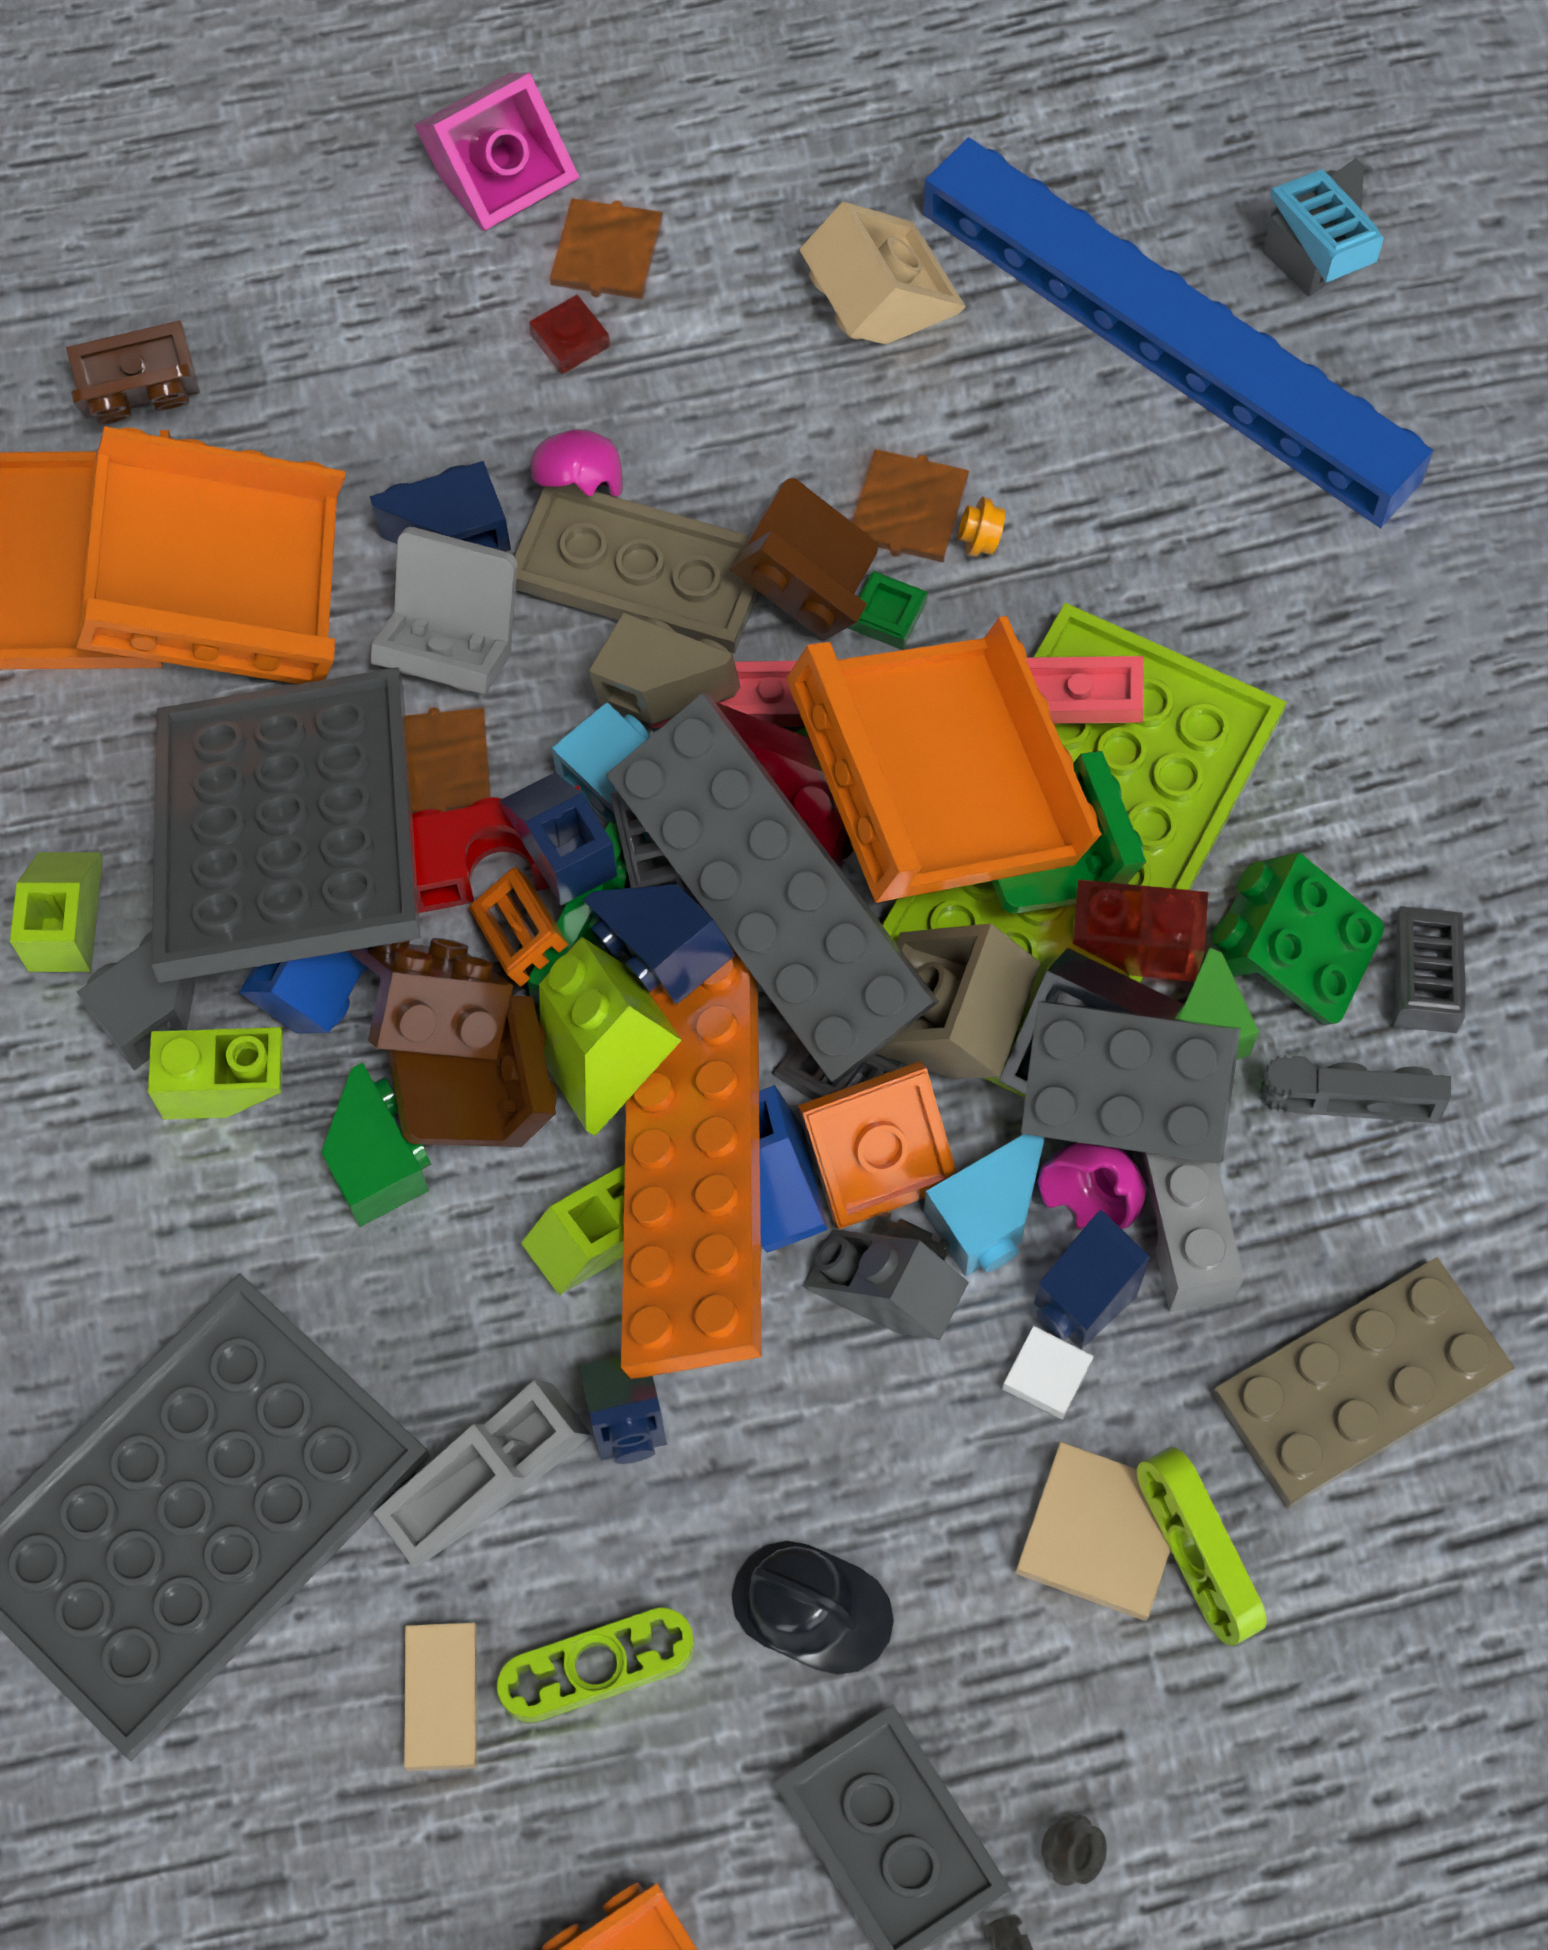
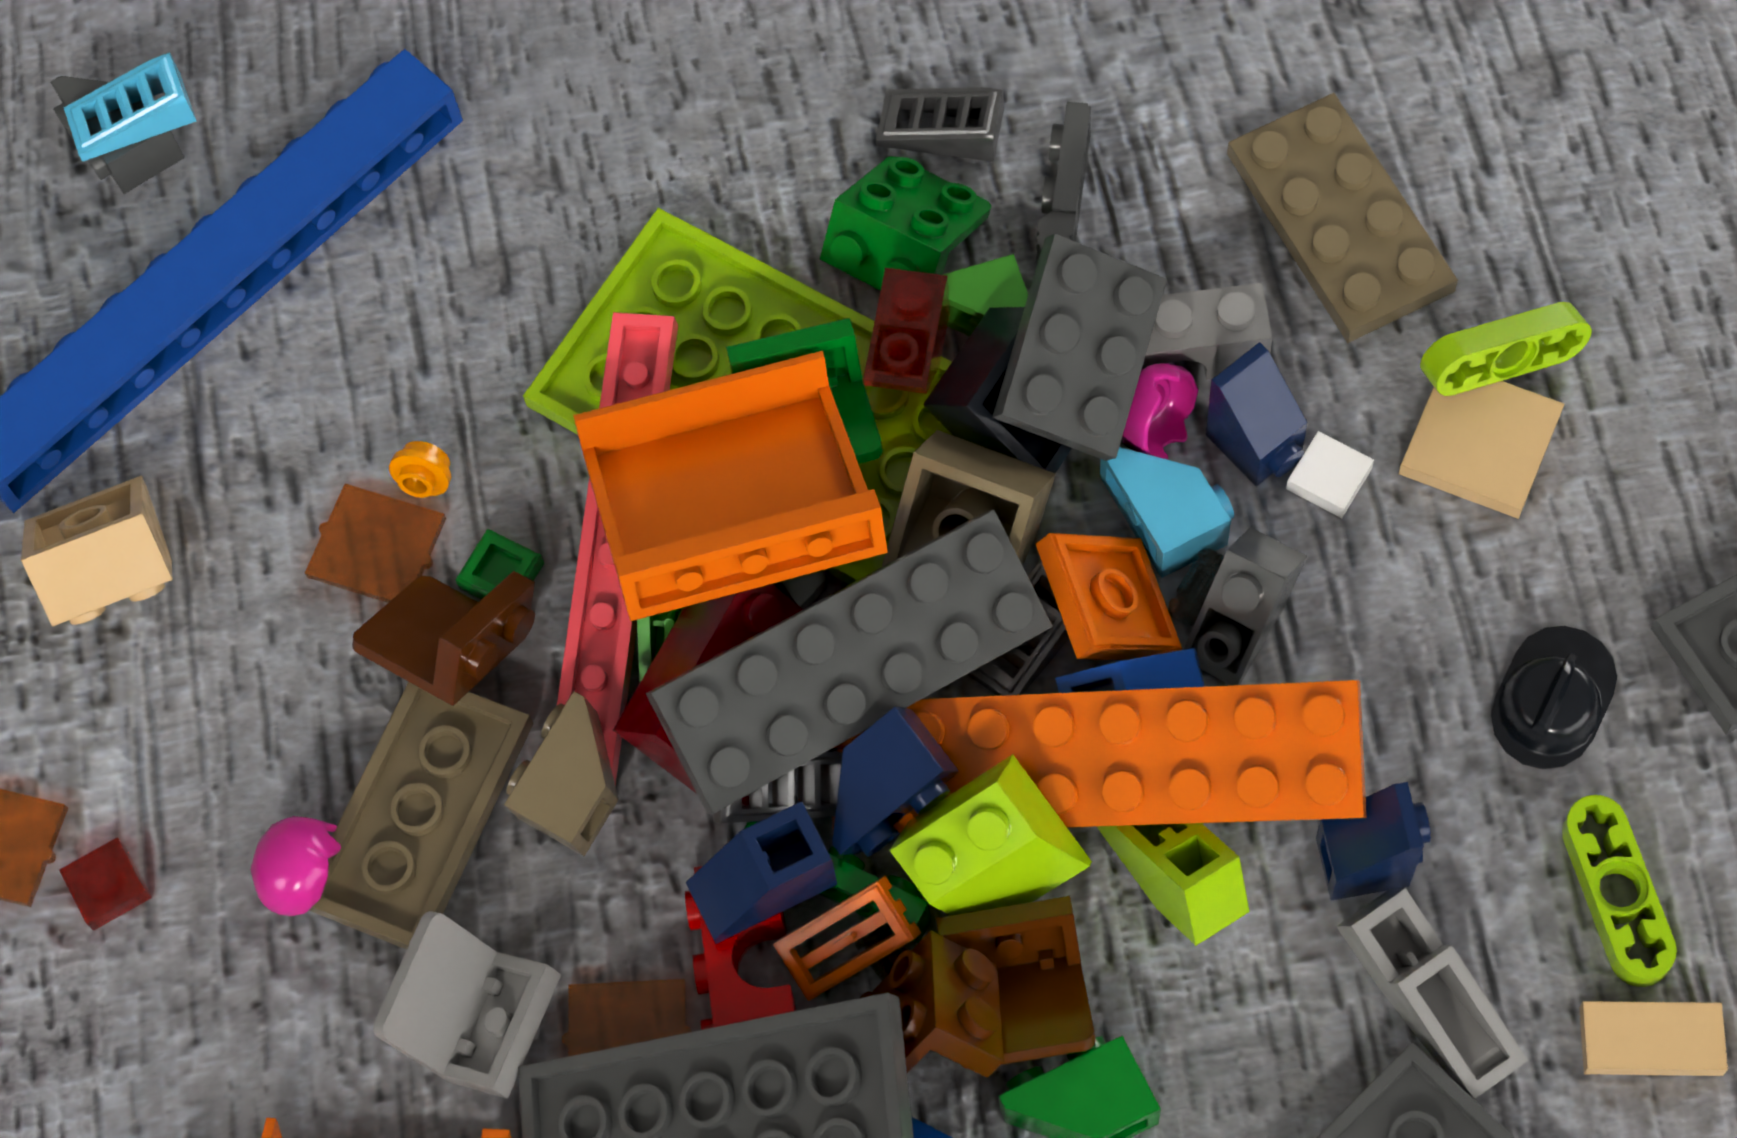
camera: 80 degrees left, 0 degrees up
dark blue slope [369,461,511,552] -> none
medium azure slope [552,702,650,843] -> none

